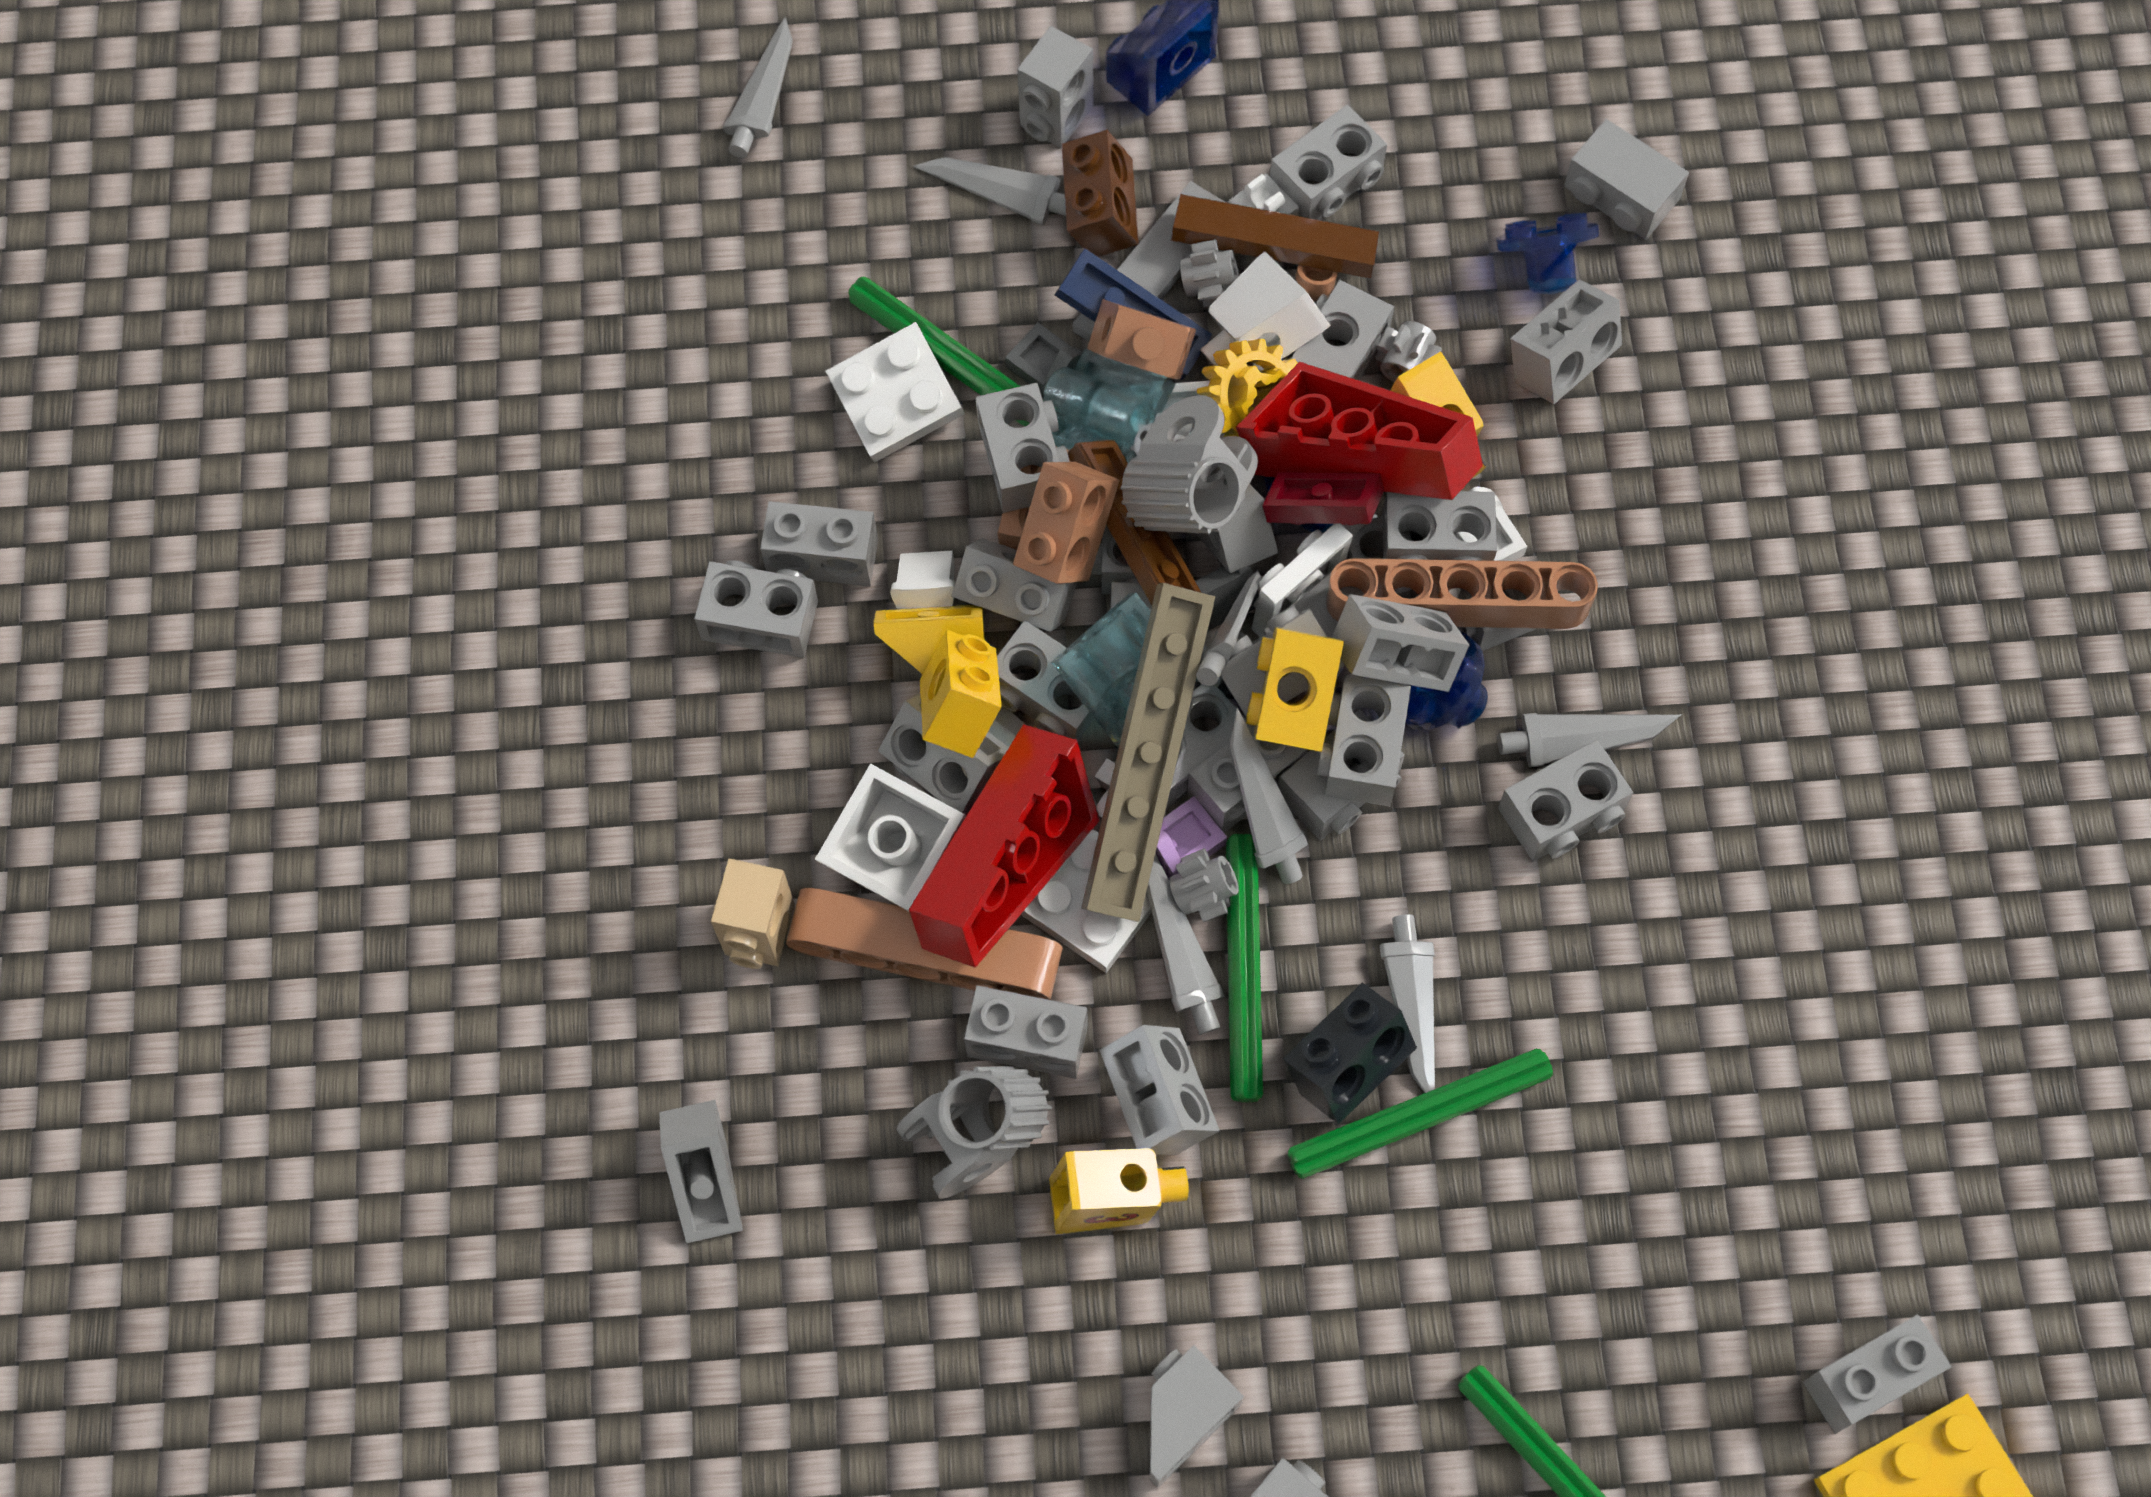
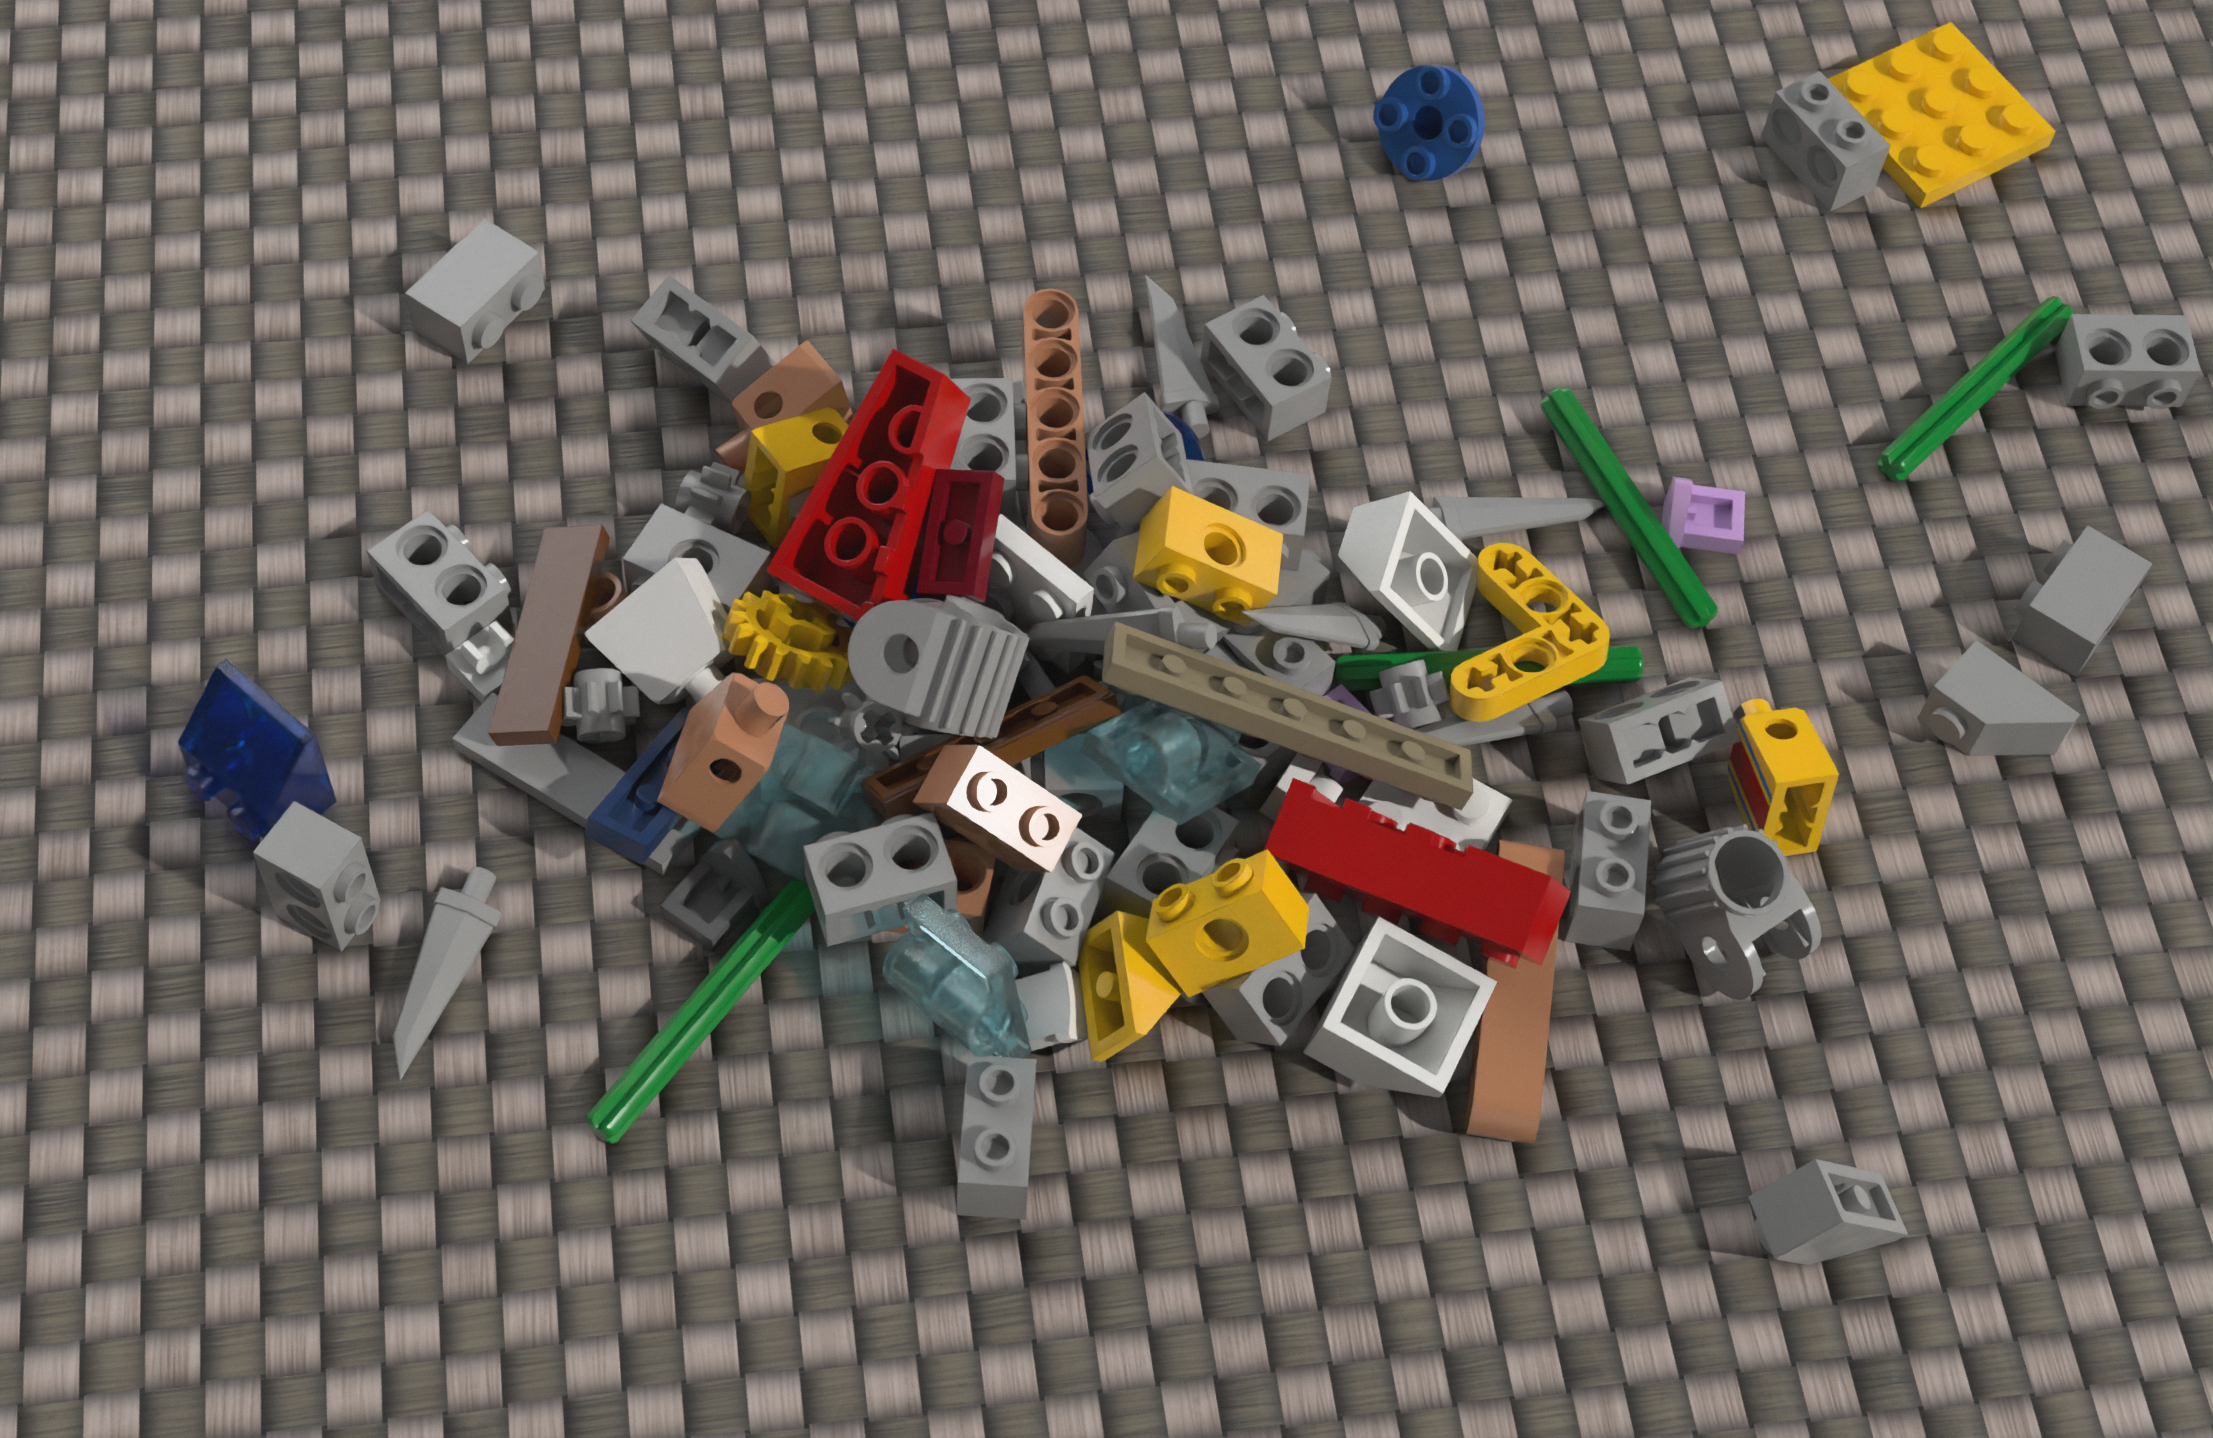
camera: 100 degrees left, 10 degrees down
light grey brick [694,560,818,658] -> none
tan brick [711,858,795,969] -> none
light grey bar [723,17,793,158] -> none
white plate [826,322,965,463] -> none
reddish brown brick [1062,130,1139,257] -> none
black brick [1283,982,1417,1125] -> none
clear blue plate [1496,213,1600,294] -> none
none -> nougat torso [714,340,854,476]
none -> clear light blue plate [883,893,1032,1058]
none -> white slope [1338,491,1478,651]
none -> blue plate [1373,65,1485,181]
none -> yellow beam [1449,543,1610,722]
none -> lavender tile [1662,477,1745,555]

